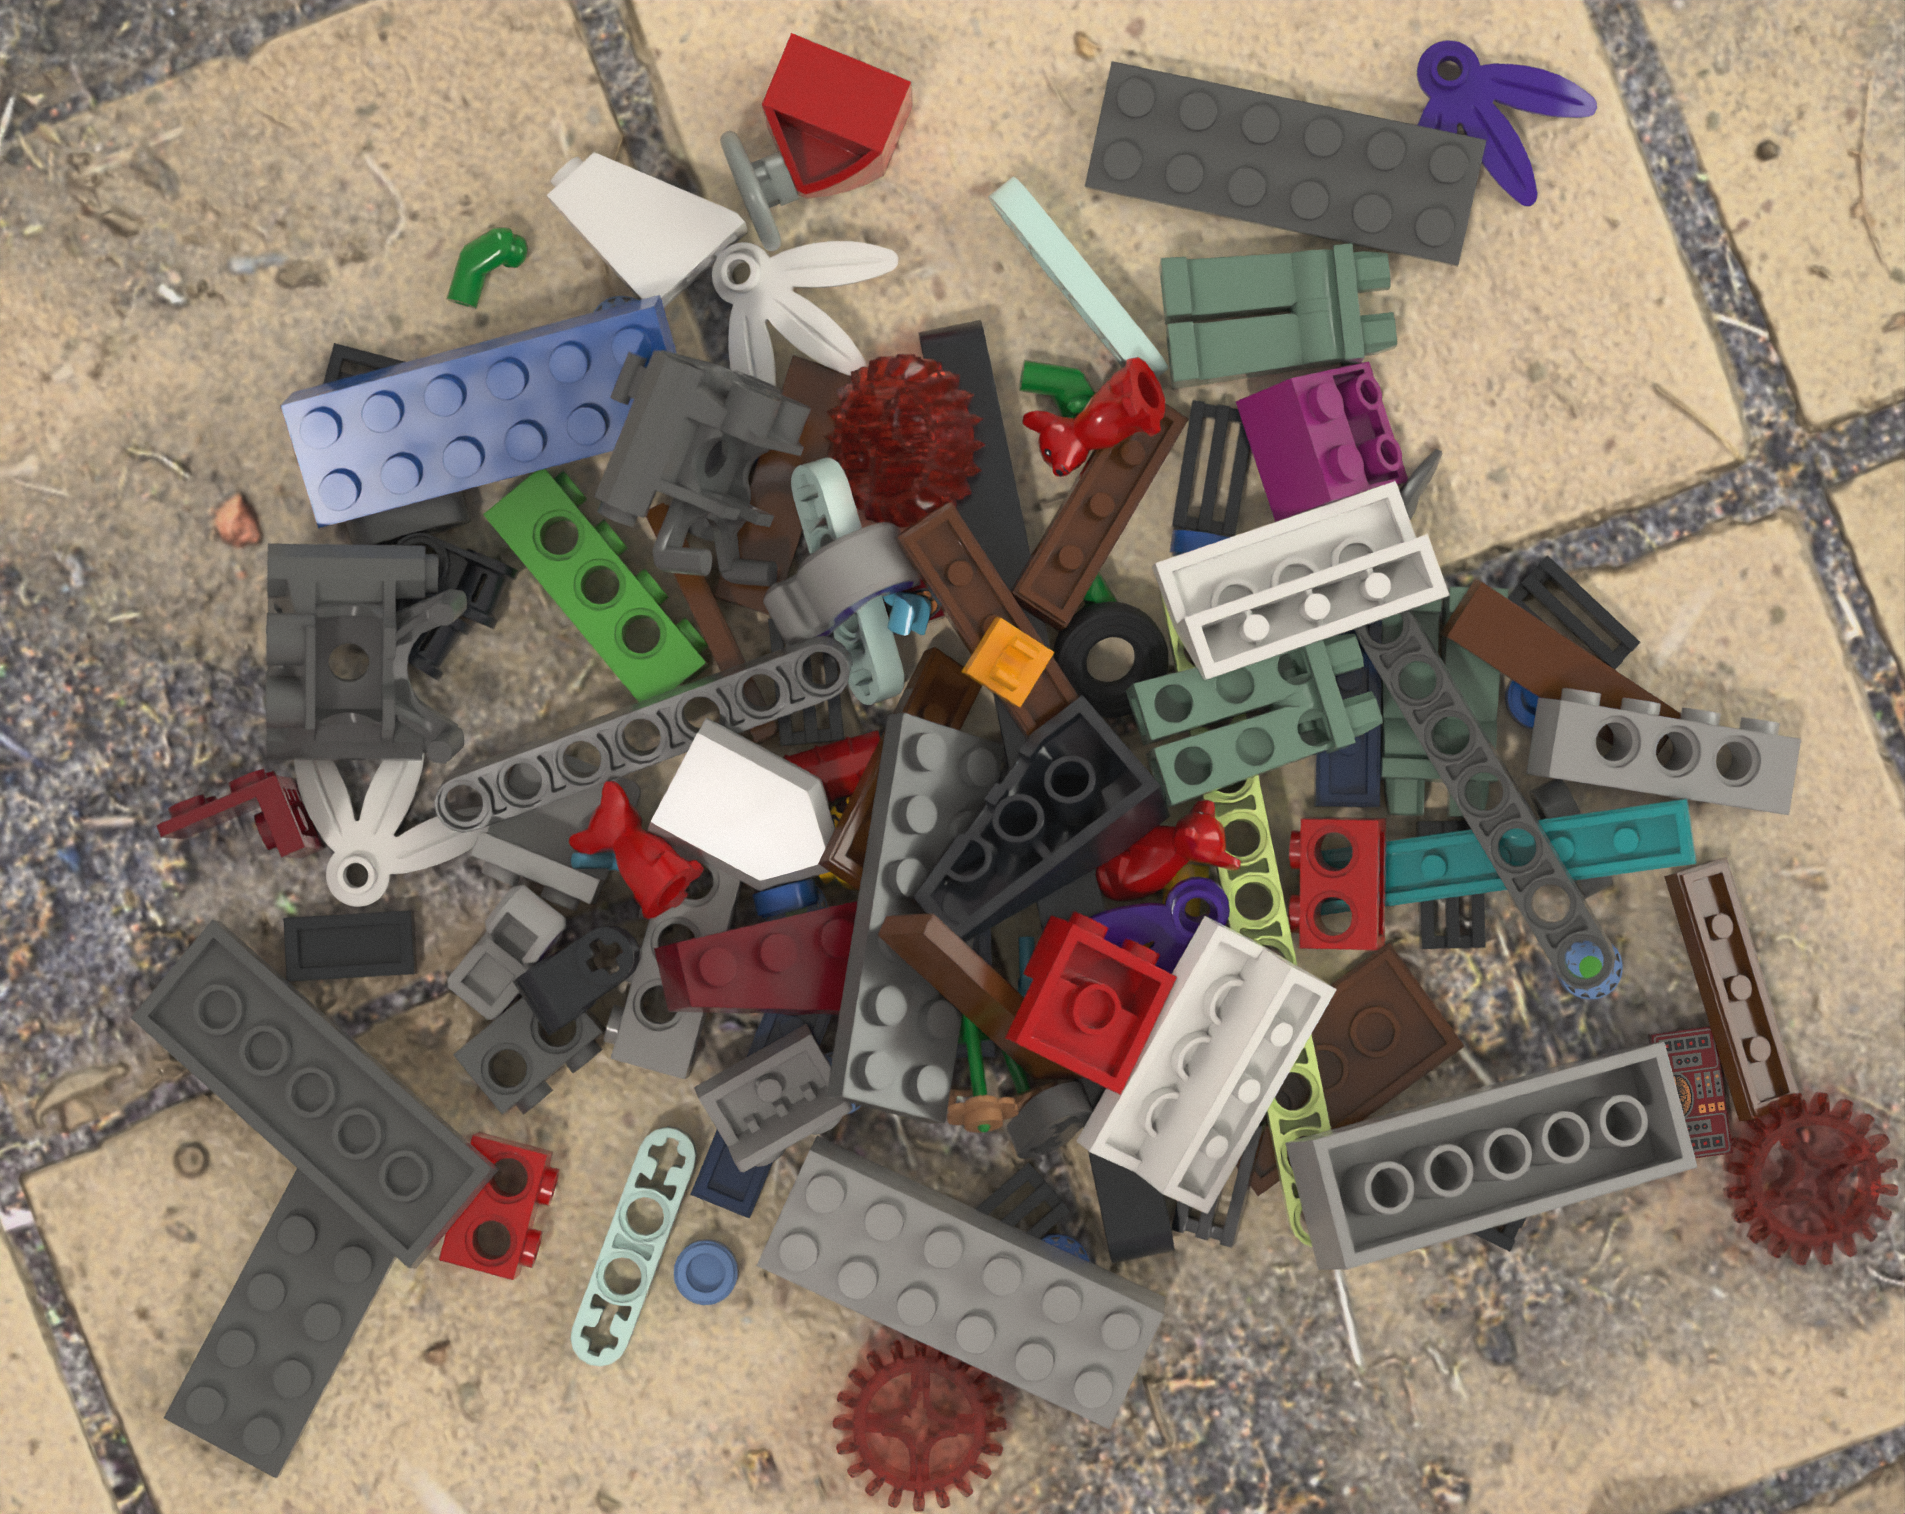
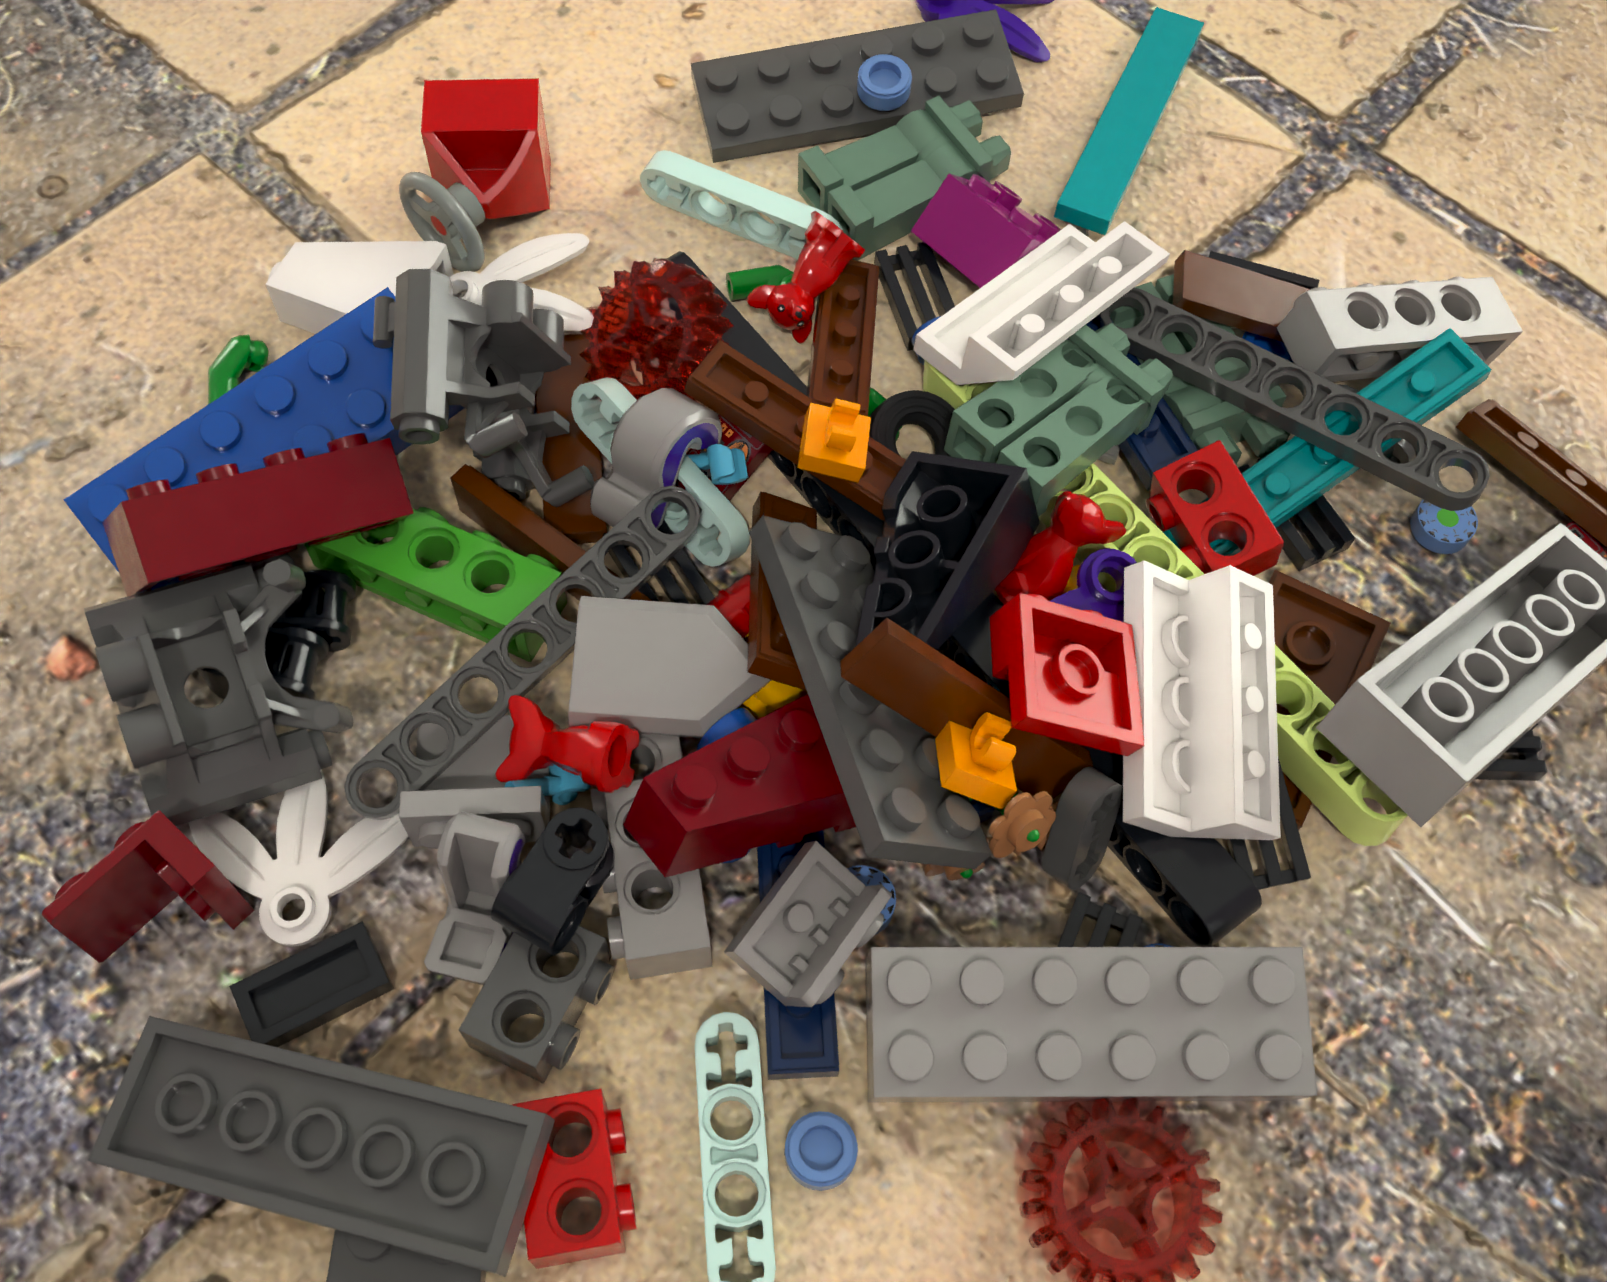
camera: 30 degrees left, 25 degrees down
none -> dark red wedge [102,433,414,597]
none -> medium blue tile [857,54,912,111]
none -> light orange tile [935,712,1017,810]
none -> teal tile [1054,7,1204,235]

